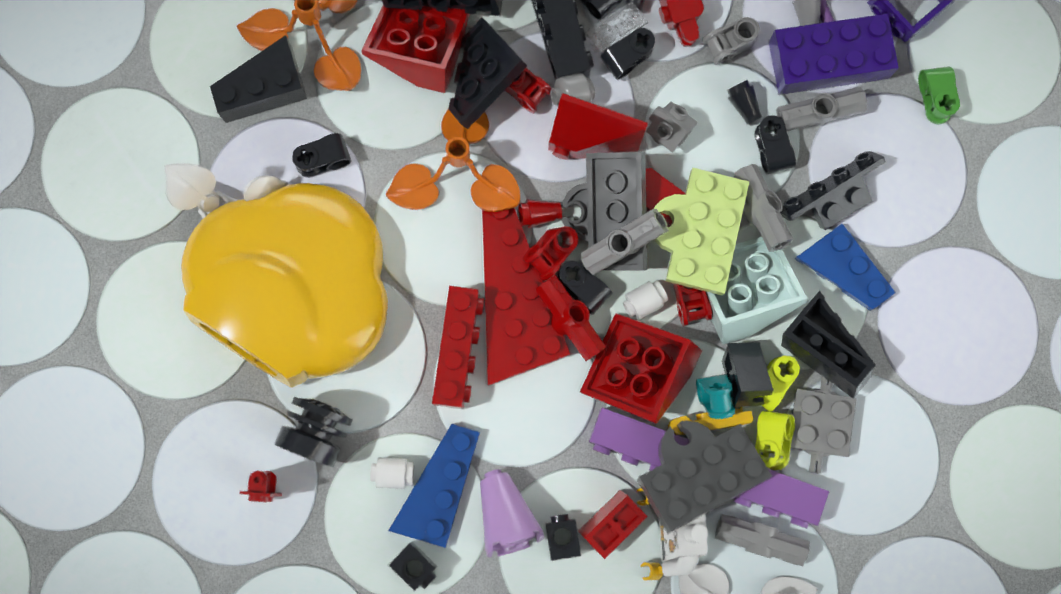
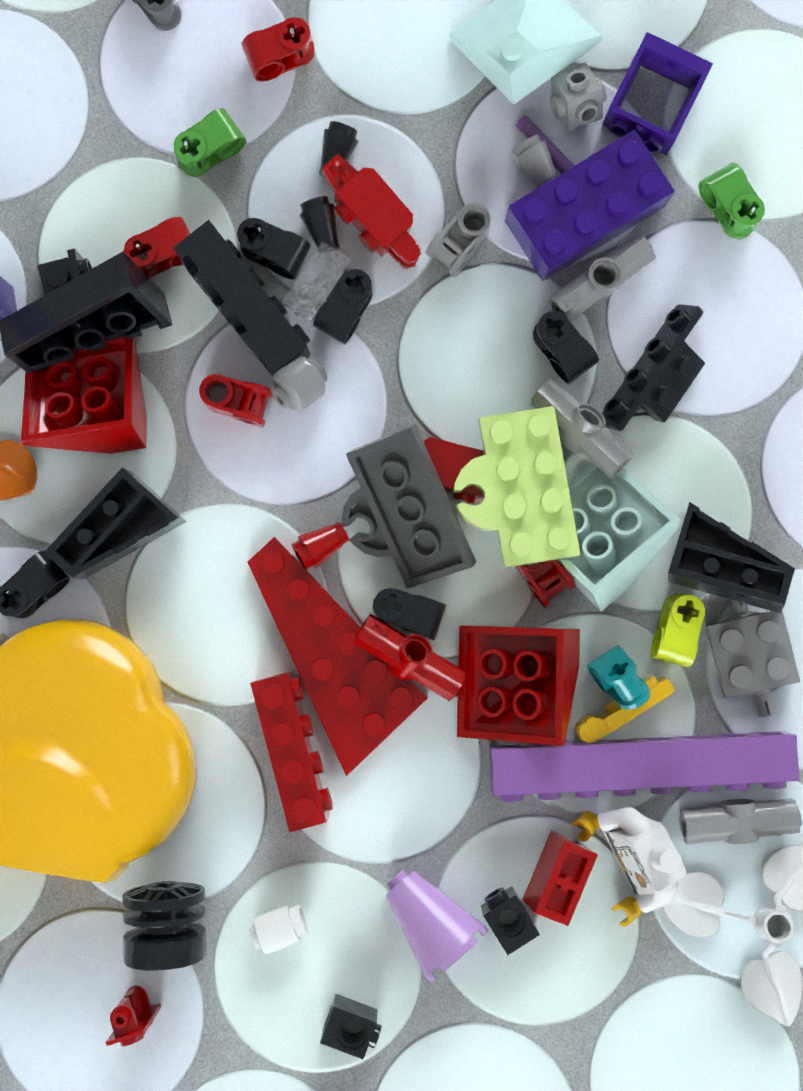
camera: 20 degrees left, 5 degrees up
orange plant [386,109,520,212] -> none
blue wing [388,424,480,548] -> none
black plate [448,17,528,129] -> none
red piece [523,226,578,281] -> none
red slope [548,93,648,160] -> none
light grey piece [581,209,668,275] -> none
white brick [623,280,668,320] -> none
dark grey plate [637,421,772,534] -> none
light grey brick [646,101,698,153] -> none
black hinge [722,342,773,409] -> none
black cone [727,80,762,125] -> none
neon yellow piece [755,411,795,470] -> none
blue wing [794,224,896,311] -> none
none -> black wedge [45,467,187,579]

